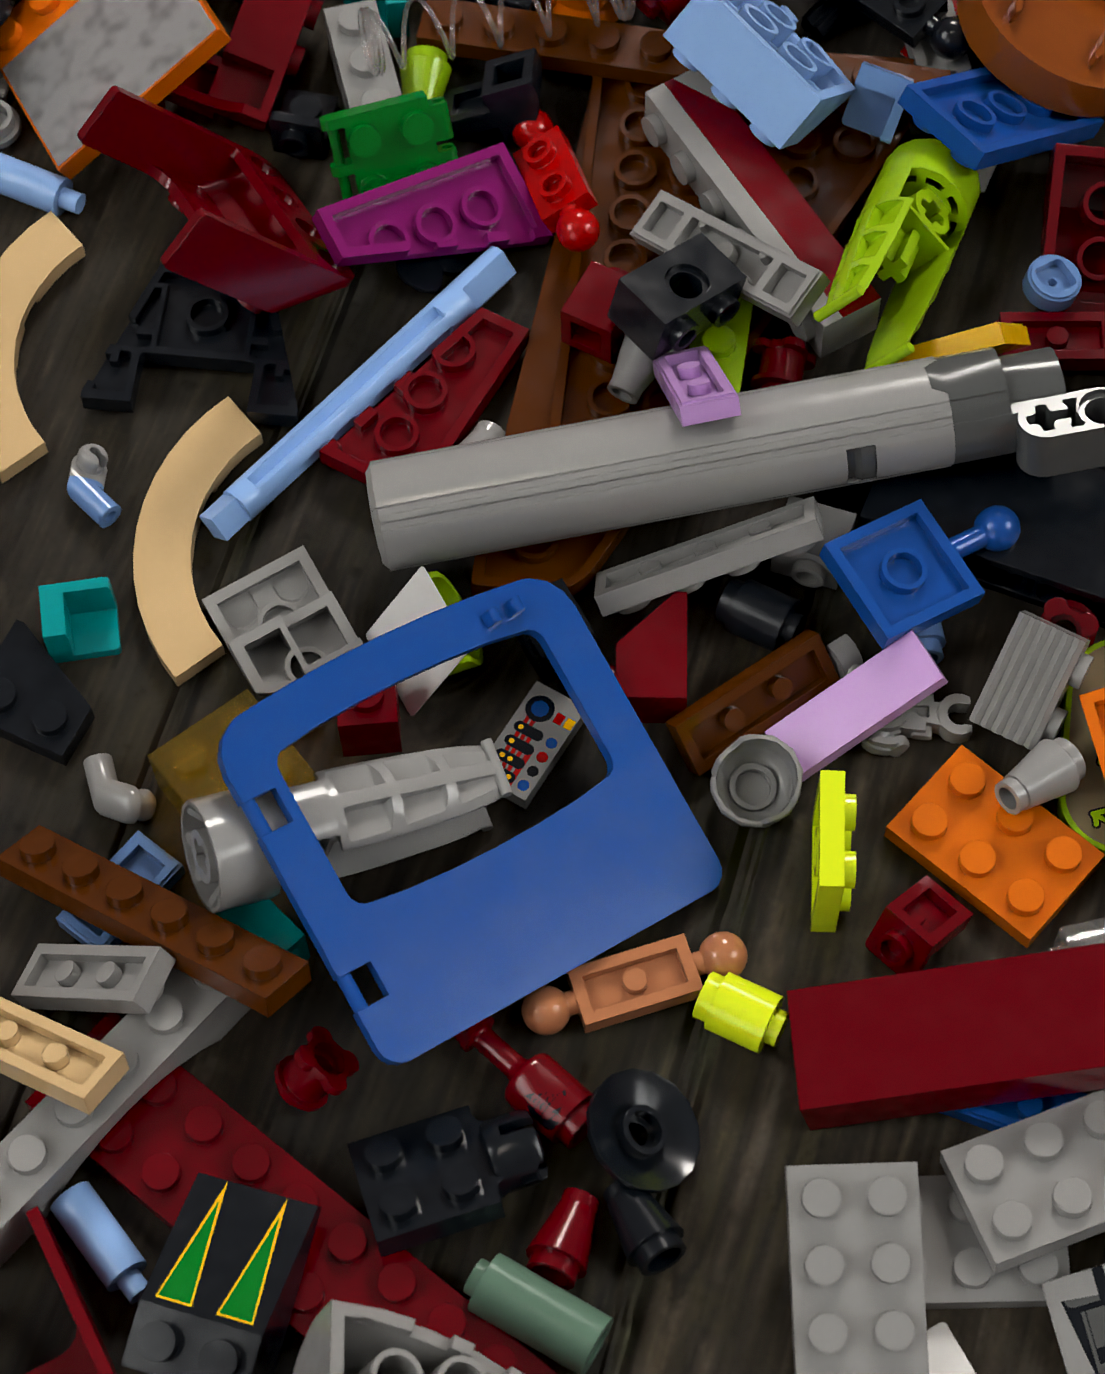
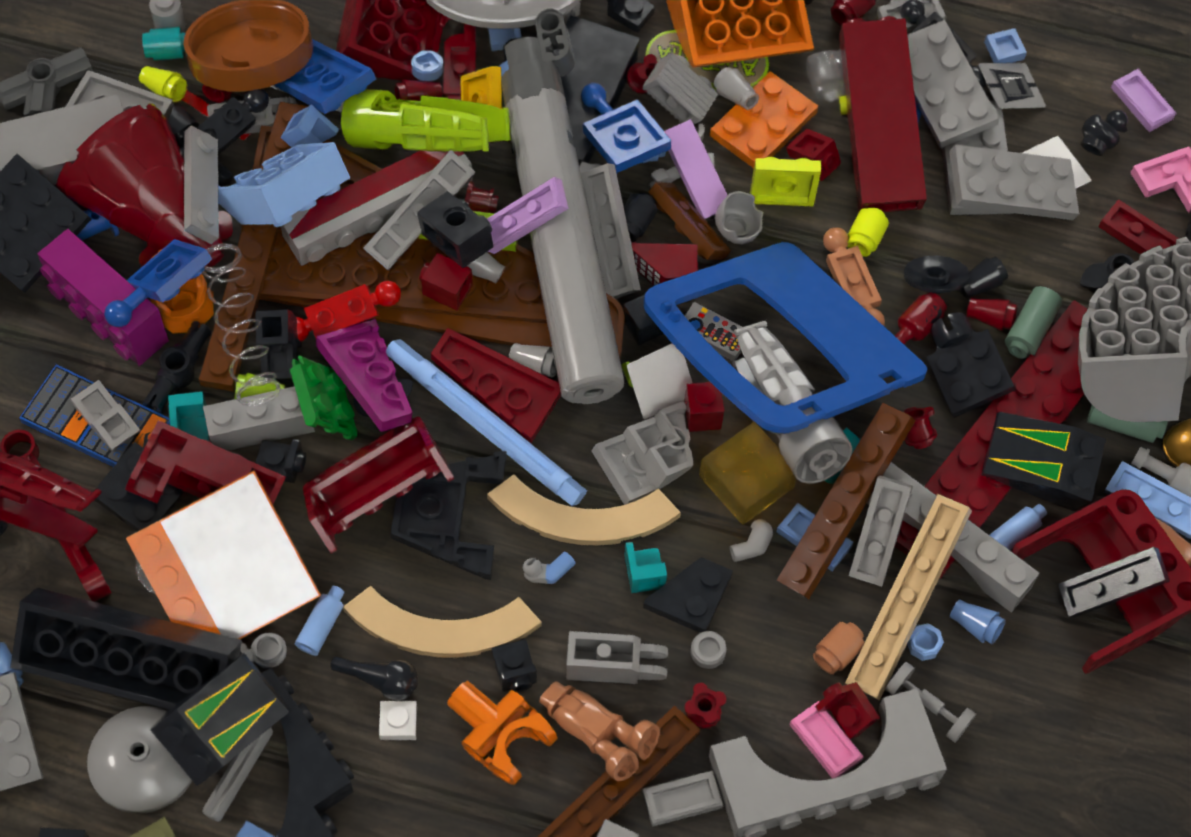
camera: 95 degrees left, 0 degrees up
none -> dark red cone [394,79,442,101]

